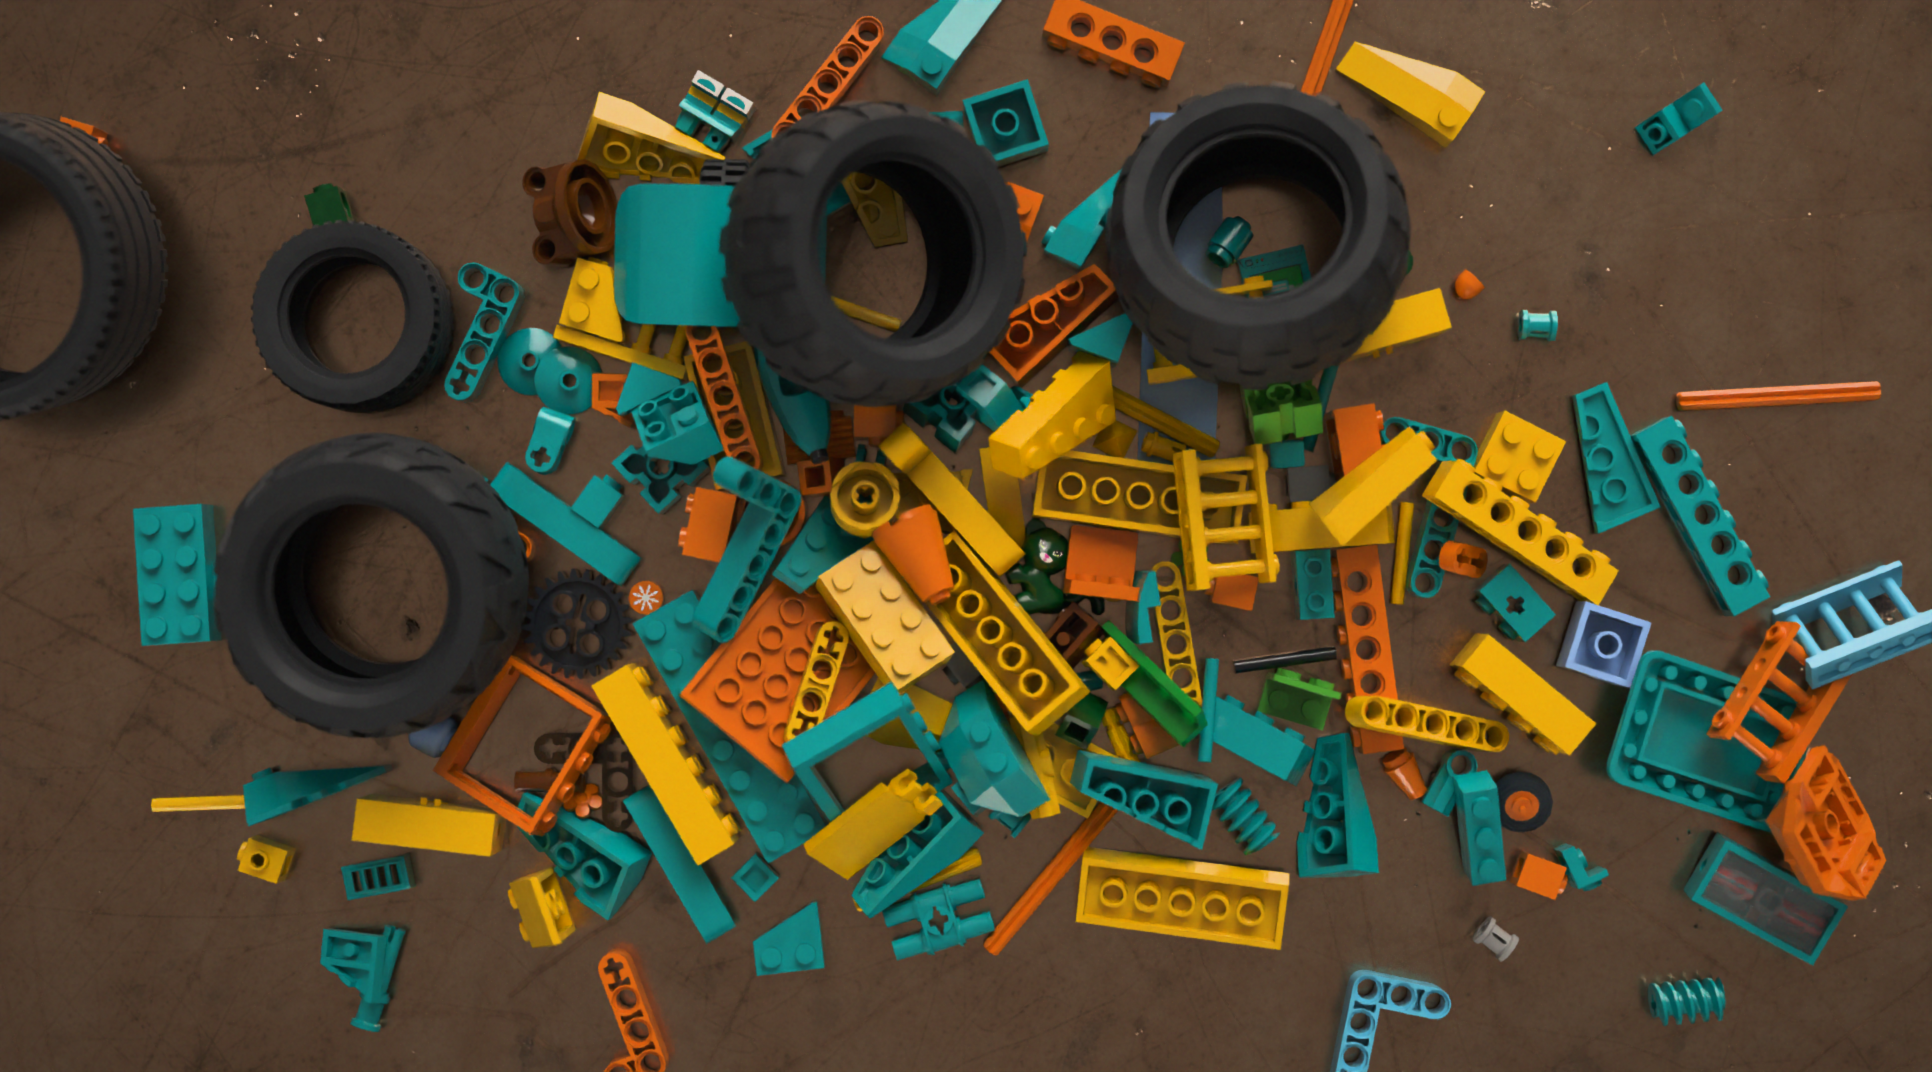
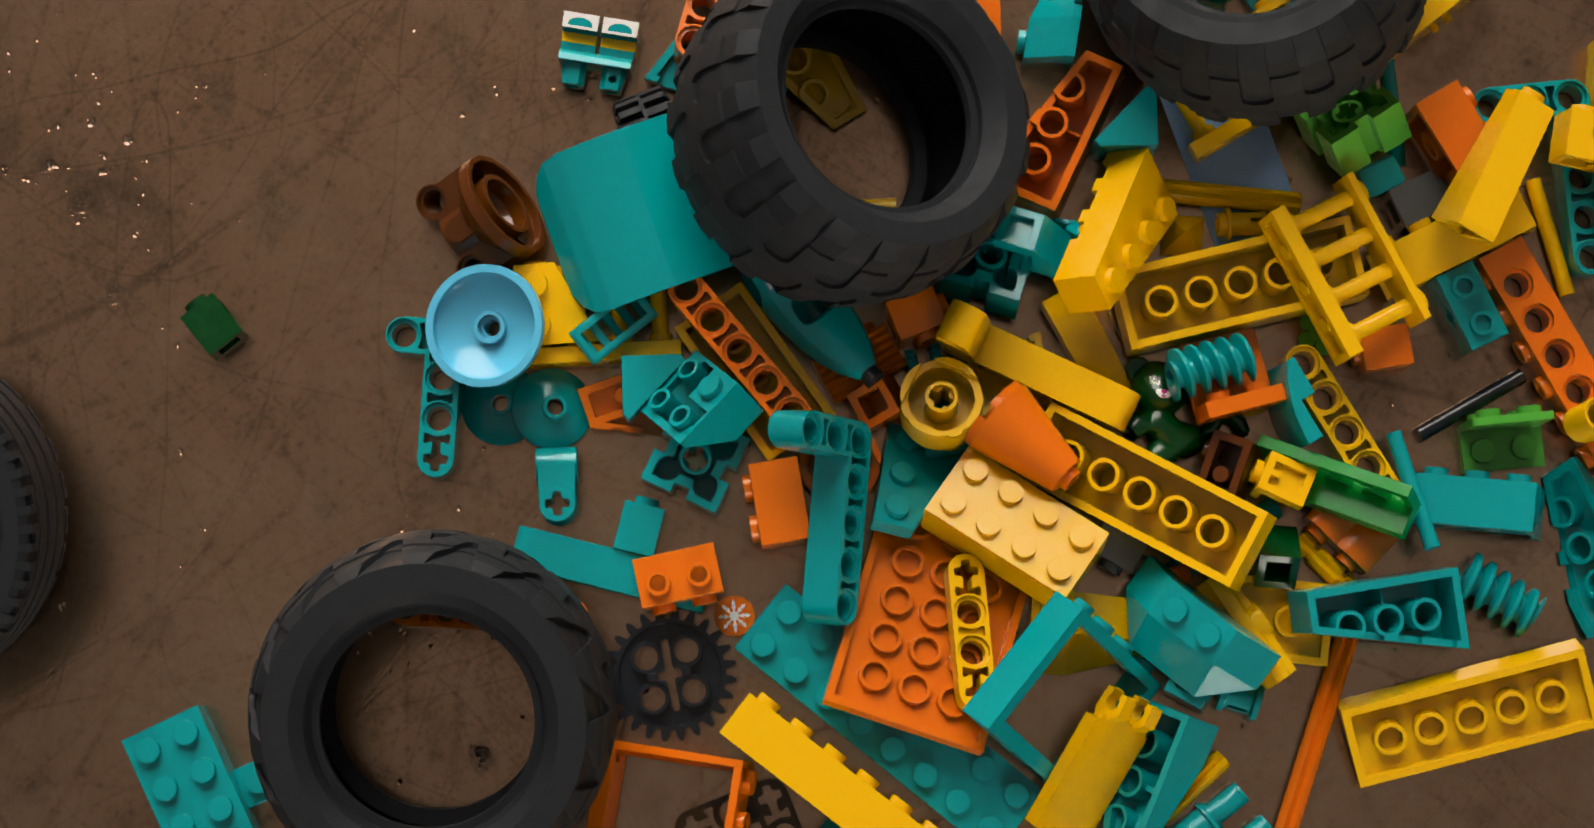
camera: 25 degrees left, 5 degrees down
black tyre [251,220,454,413] -> none
yellow wedge [577,92,725,184] -> none
none -> medium azure dish [425,264,545,388]
none -> teal slope [568,297,658,366]
none -> orange brick [632,542,725,616]
none -> teal piece [1164,332,1257,402]

